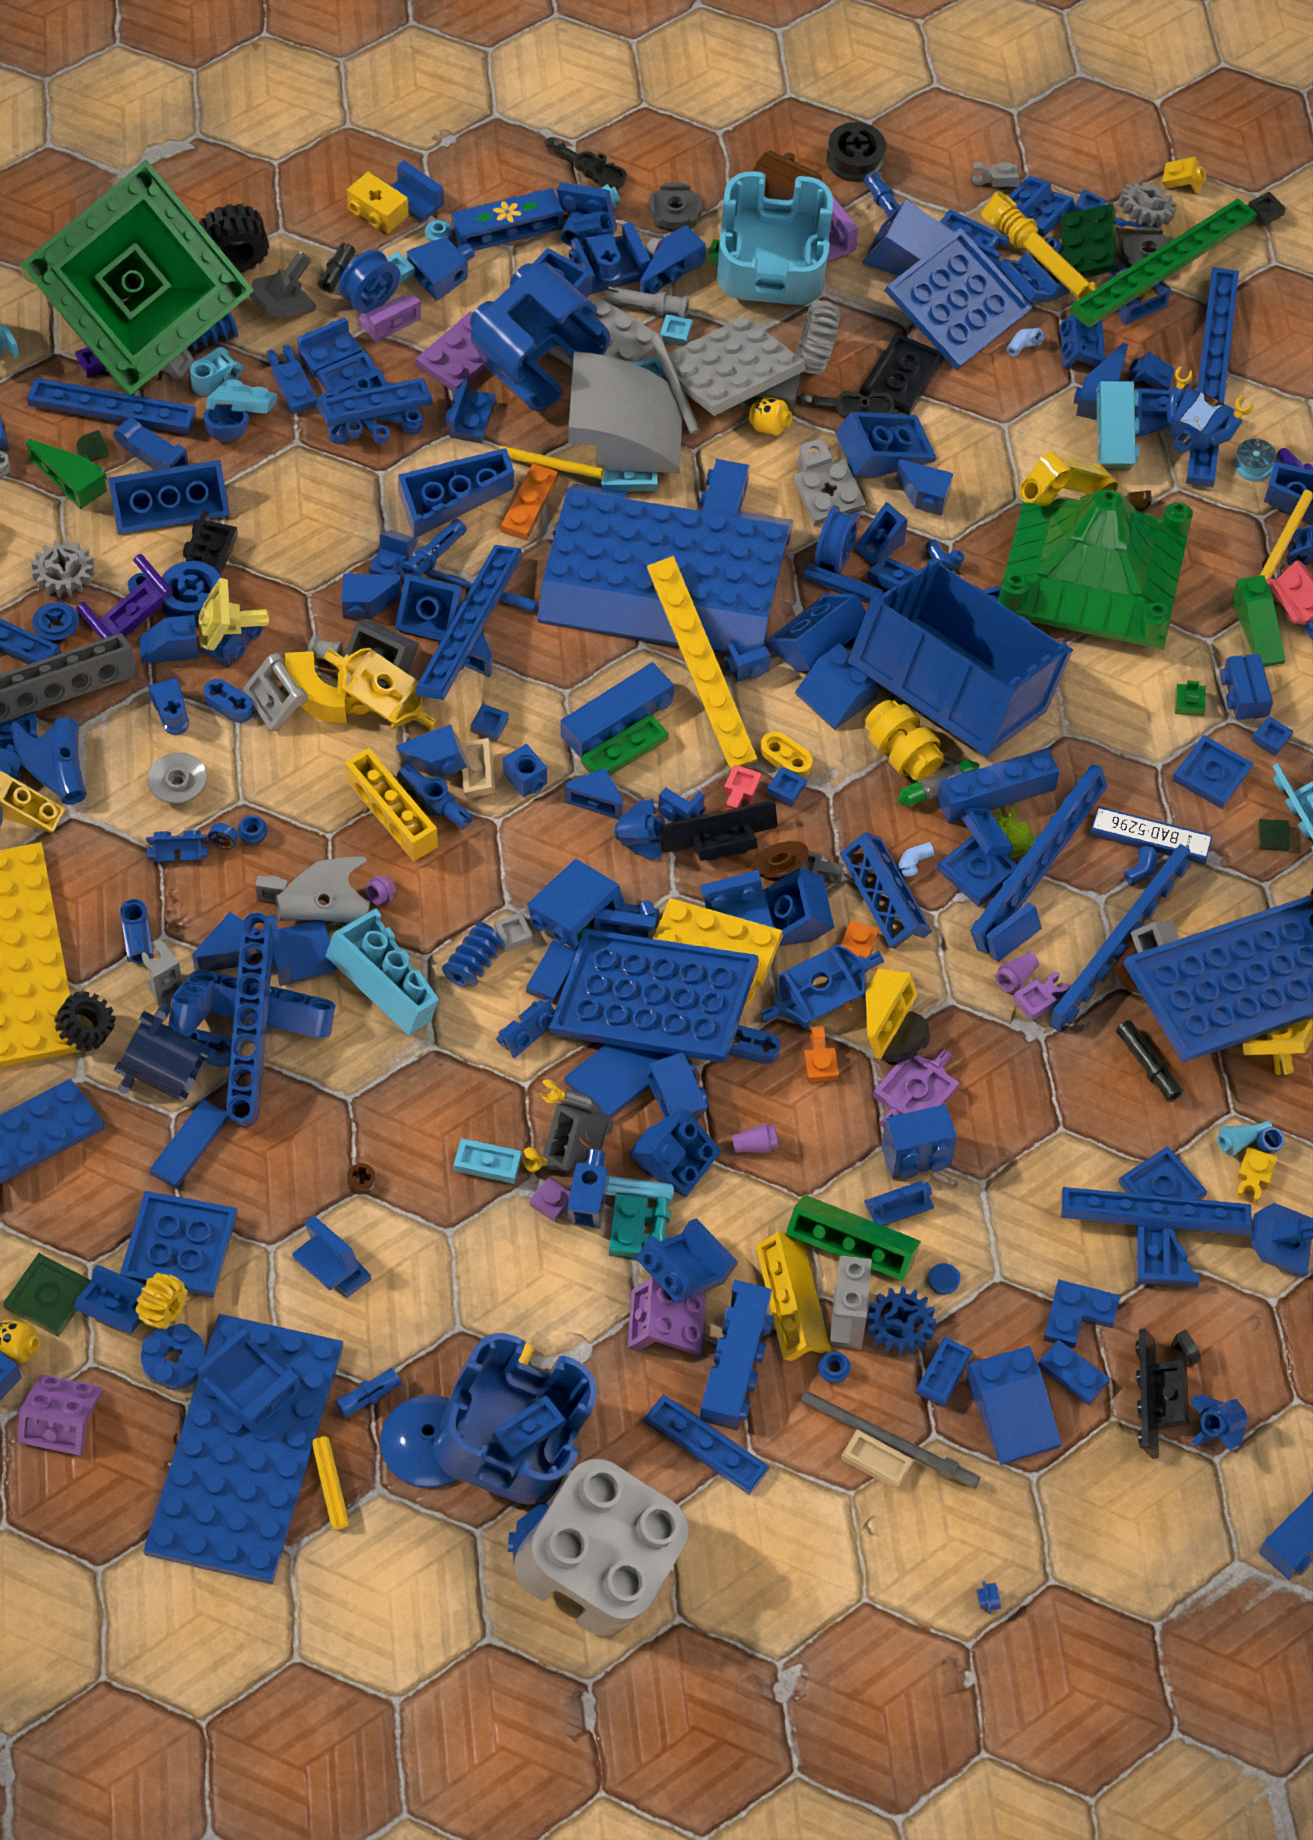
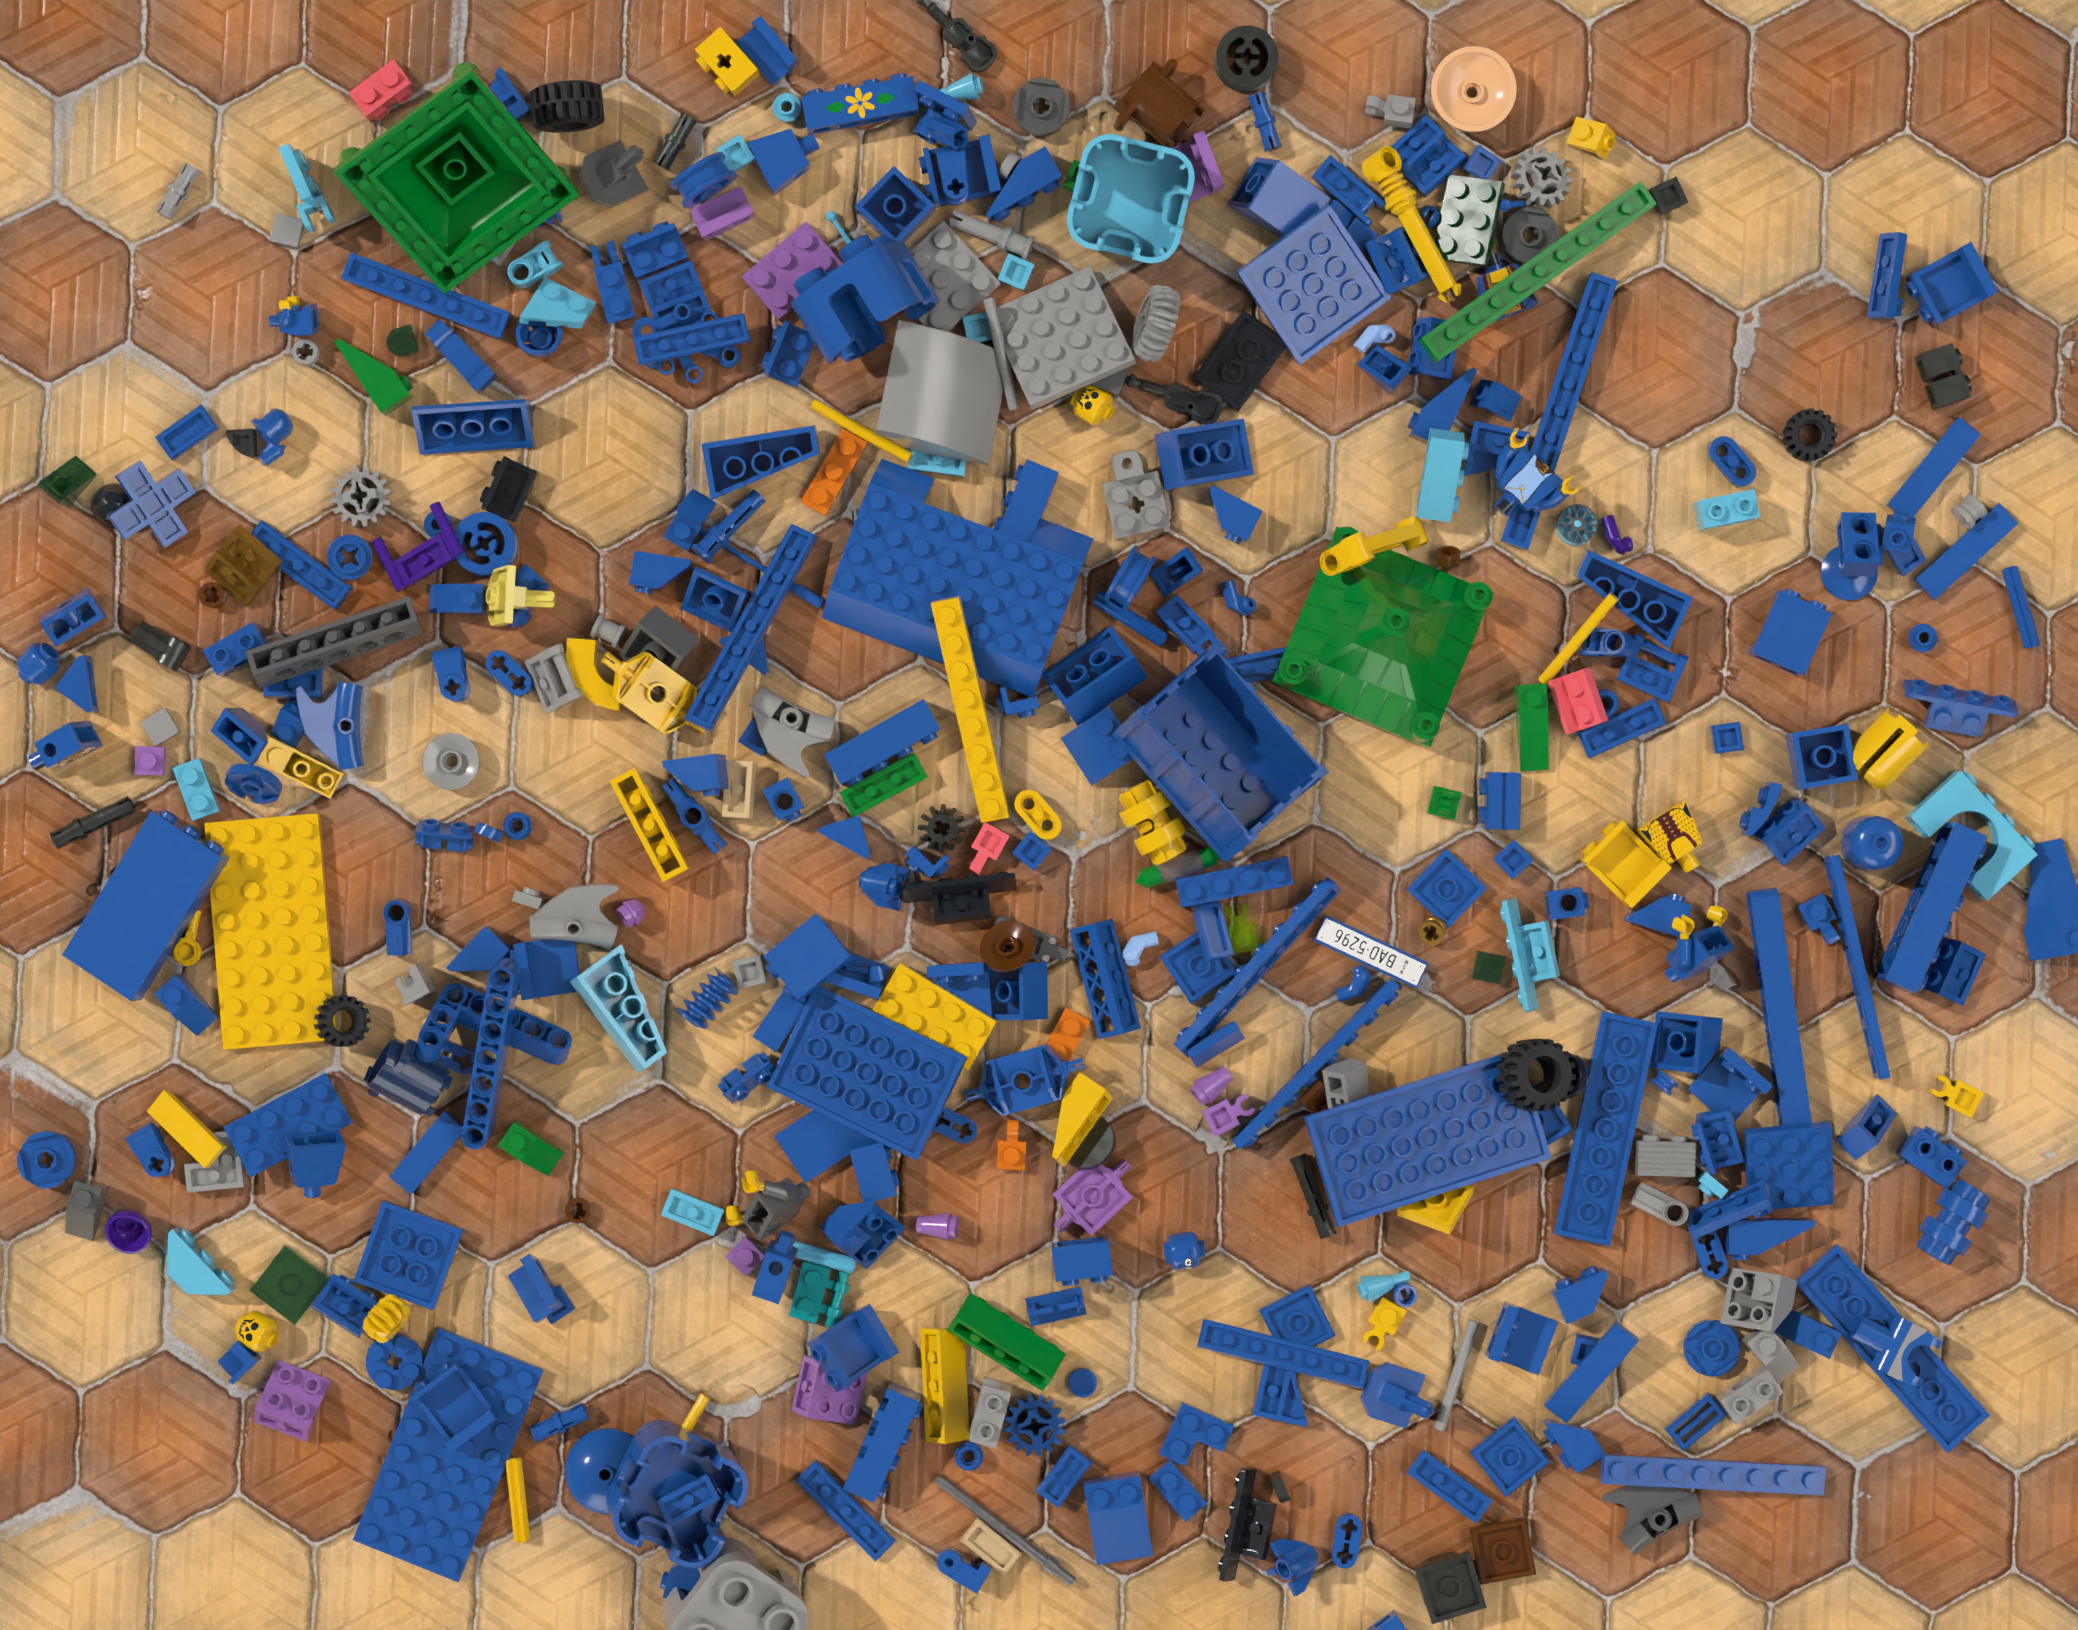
camera: 10 degrees right, 30 degrees up
none -> blue torso [285,1130,346,1198]
none -> green slope [498,1120,565,1176]
none -> light grey pin [749,686,835,778]
none -> pearl dark grey gear [918,804,966,853]
none -> blue leg [937,1547,992,1594]
none -> blue head [1163,1231,1205,1270]
none -> blue beam [1331,1513,1362,1568]
none -> blue slope [1357,344,1412,394]
none -> pearl gold bush [1419,916,1447,945]
none -> light nougat dish [1431,46,1517,132]

